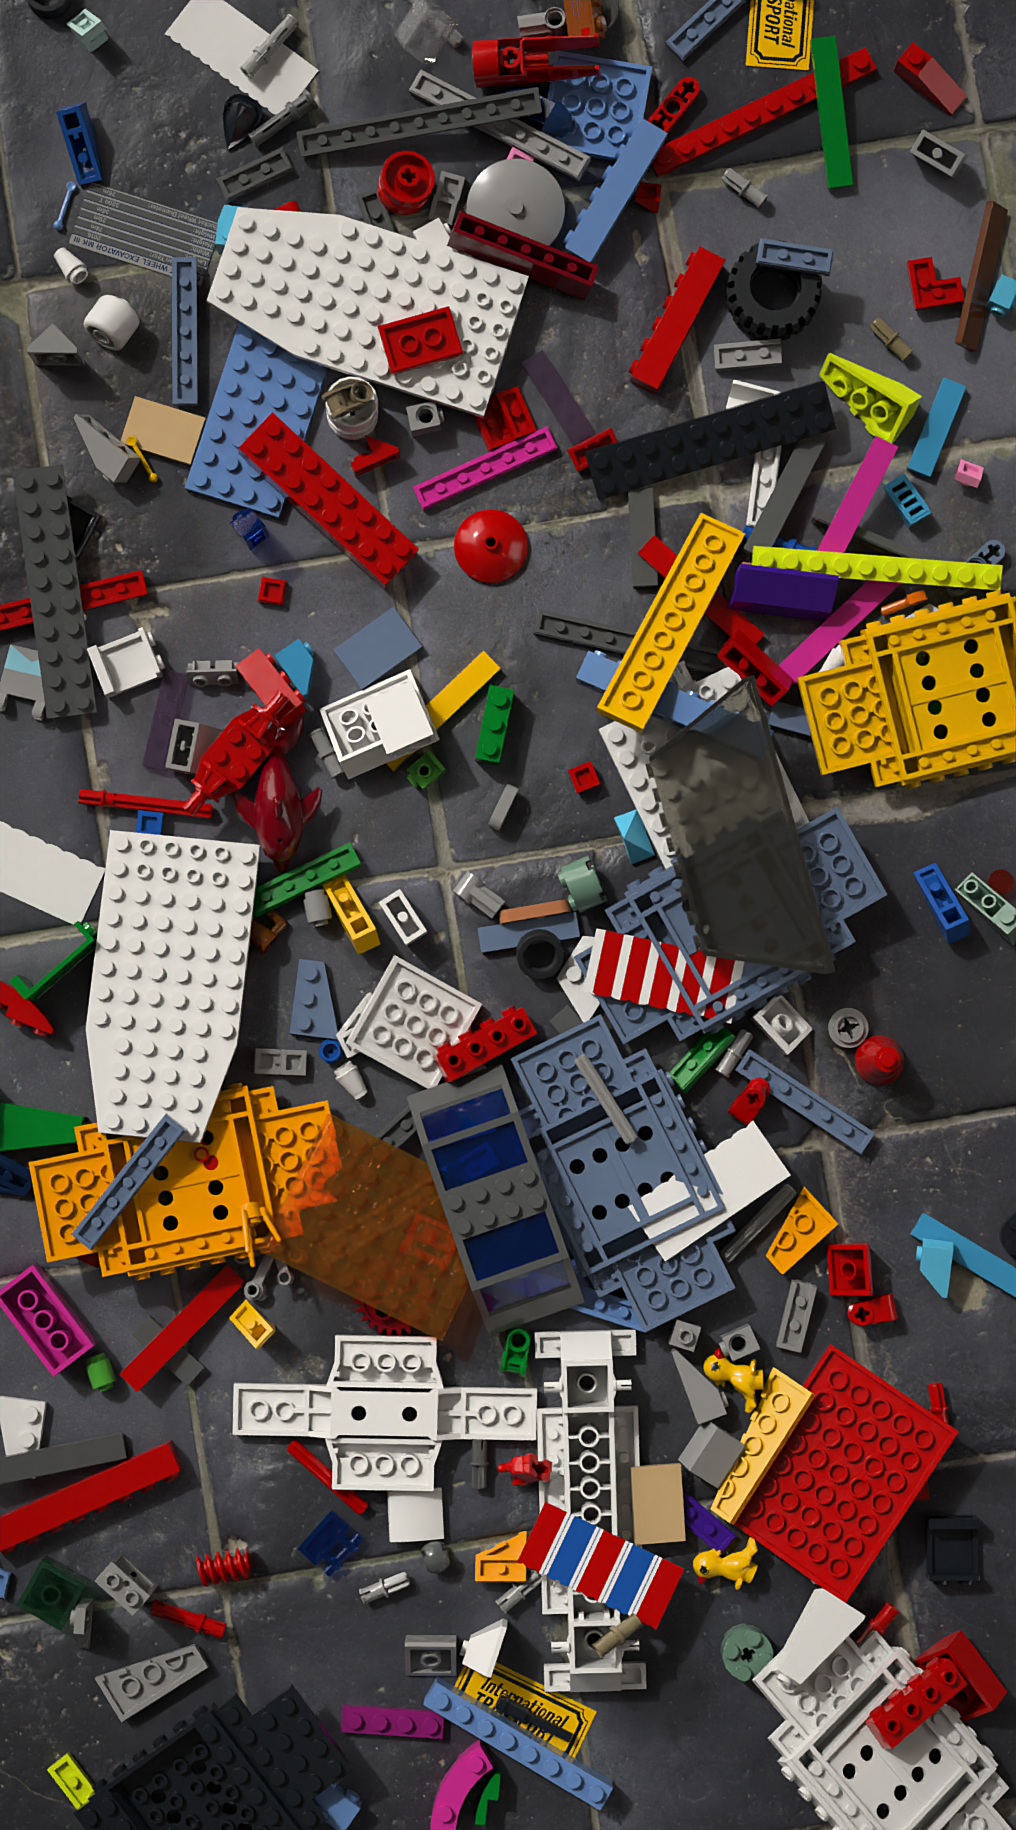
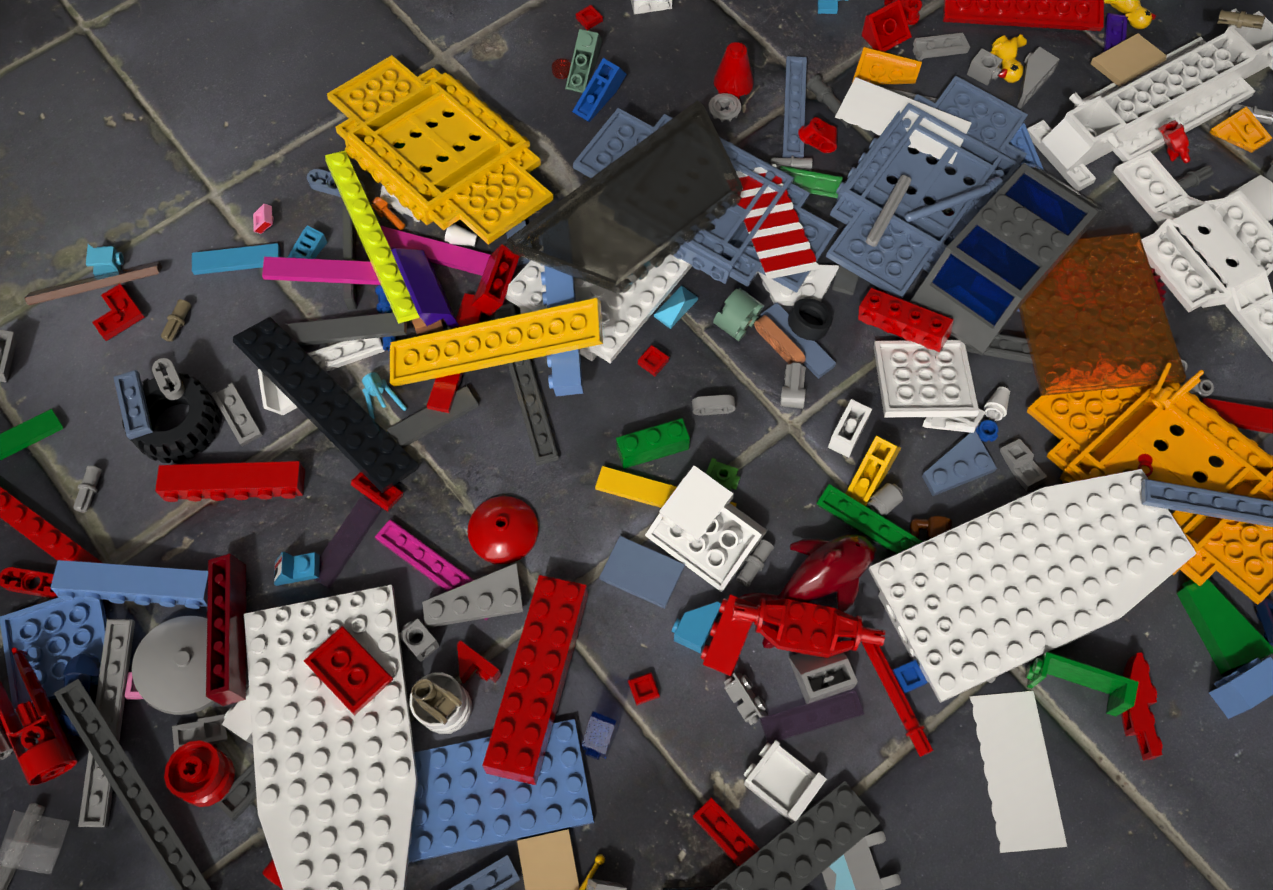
camera: 120 degrees left, 20 degrees down
yellow slope [229,1300,275,1350] -> none
red slope [473,386,537,452] -> none
green piece [499,1326,530,1378] -> none
sticker [517,1502,684,1630] -> none
red slope [635,182,662,213] -> none
light grey brick [668,1317,701,1352] -> none
light grey slope [678,1420,747,1489] -> none
yellow wing [711,1367,816,1525] -> none
white slope [750,995,812,1055] -> none
neon yellow wedge [819,353,922,444] -> none
none -> light grey beam [152,358,185,400]
none -> dark azure slope [274,552,320,586]
none -> medium azure plant [362,372,407,419]
none -> light grey wing [422,563,524,628]
none -> dark grey pin [806,75,853,128]
none -> sand blue piece [905,177,1004,222]

